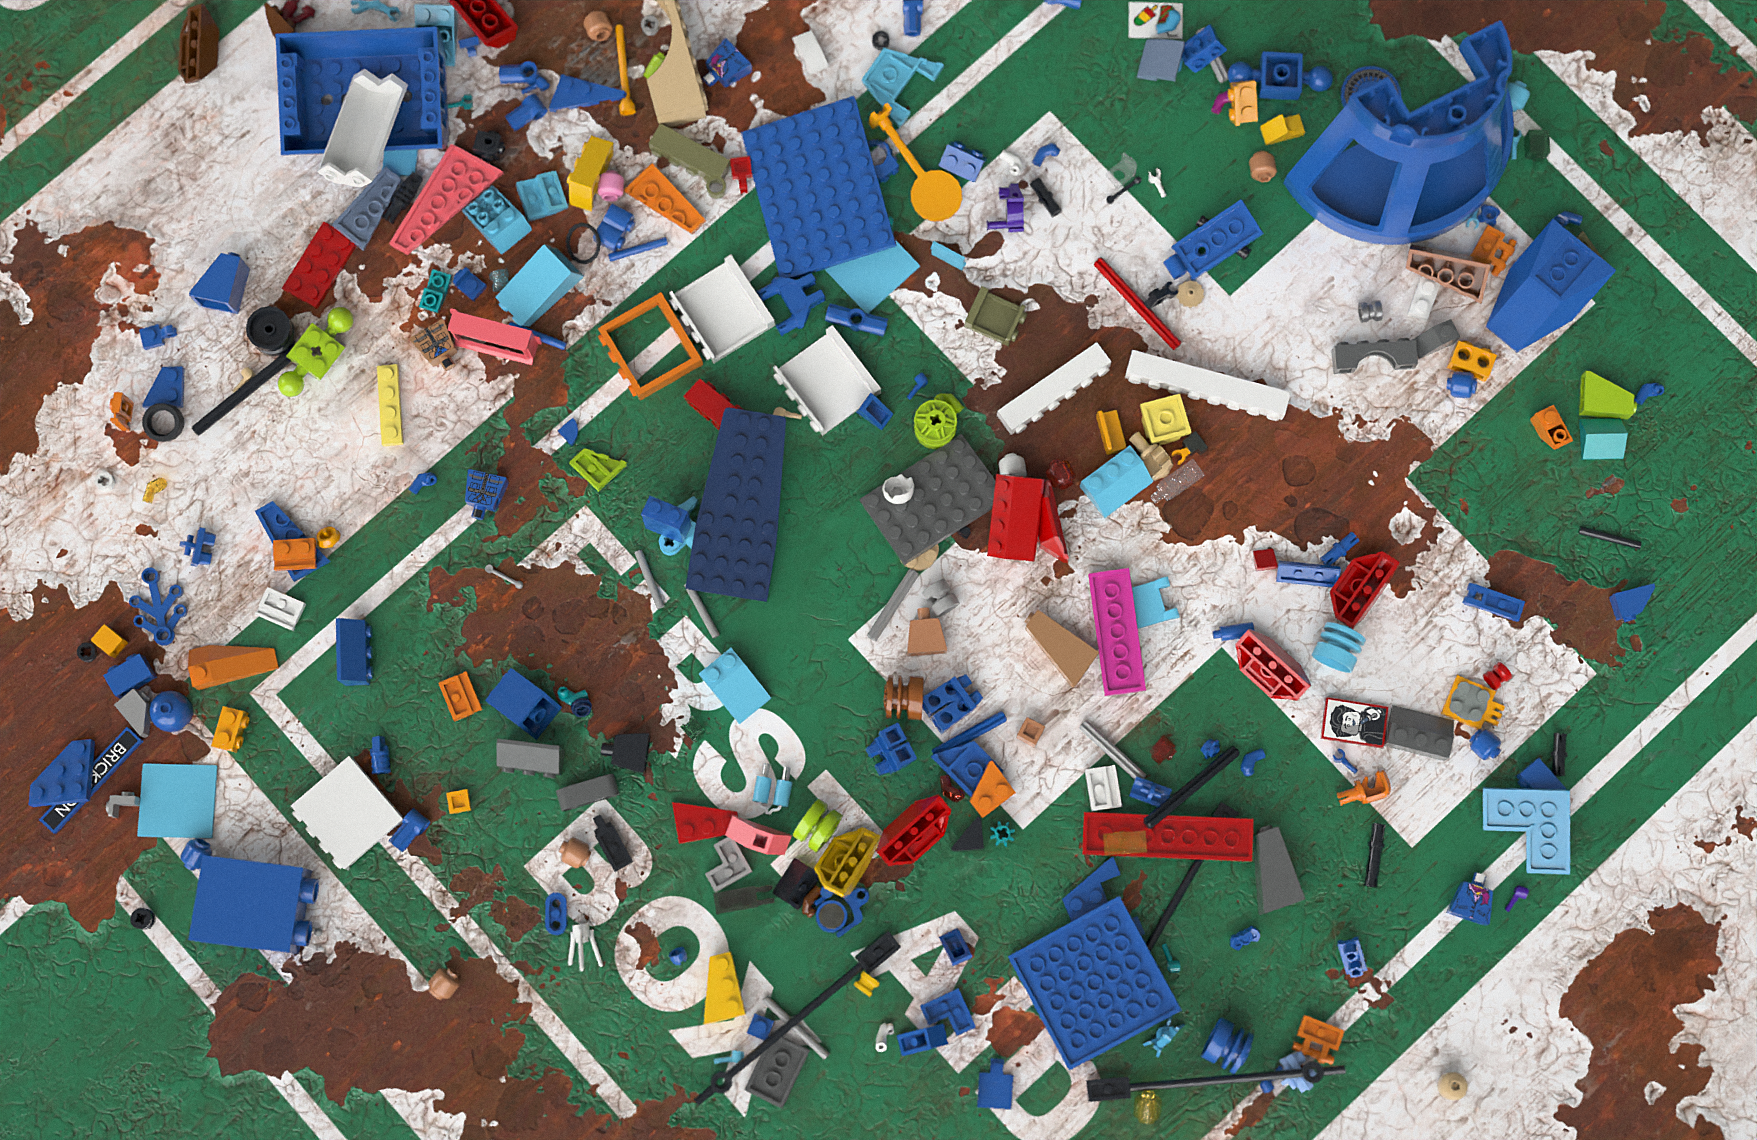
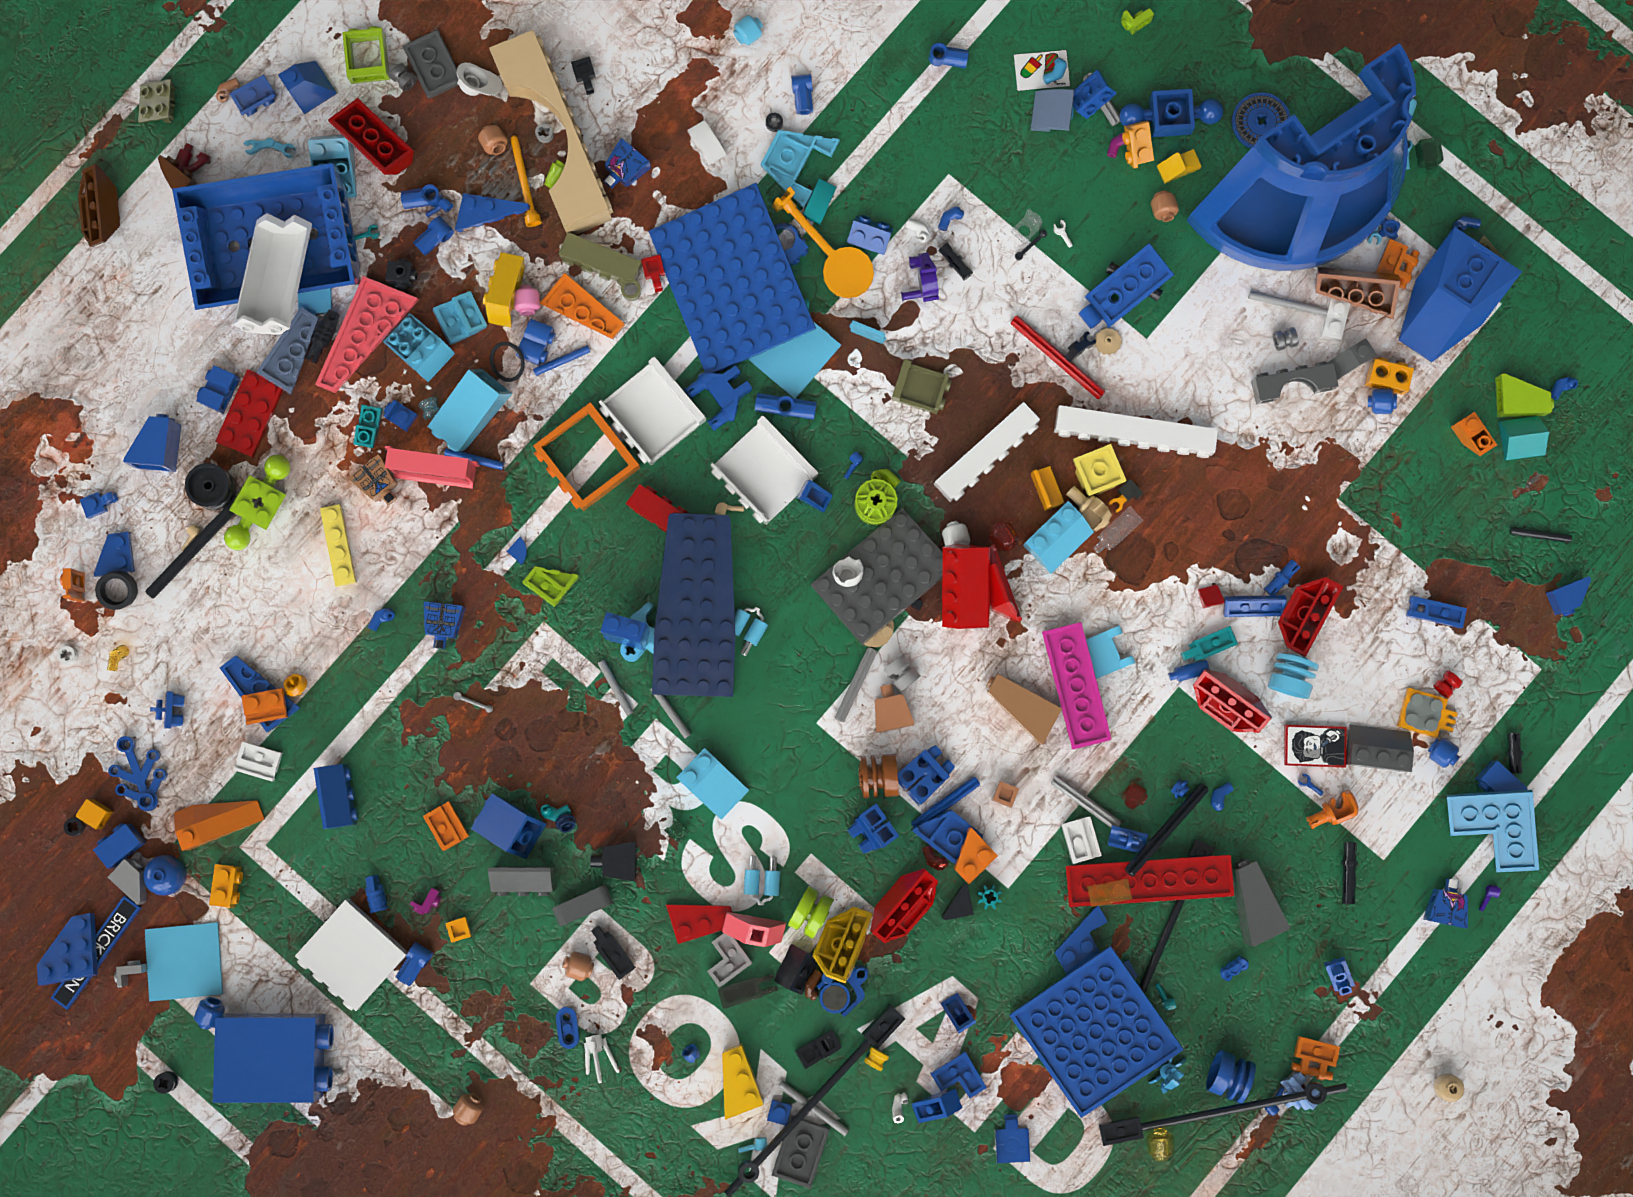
camera: 10 degrees left, 5 degrees up
blue tile [458,36,481,57] -> none
none -> blue brick [196,365,240,414]
none -> magenta bracket [410,887,442,915]
none -> medium azure piece [735,607,768,656]
none -> black slope [794,1030,842,1069]
none -> teal slope [803,179,837,225]
none -> teal hinge [1180,626,1238,661]
none -> light grey bar [1248,291,1328,316]

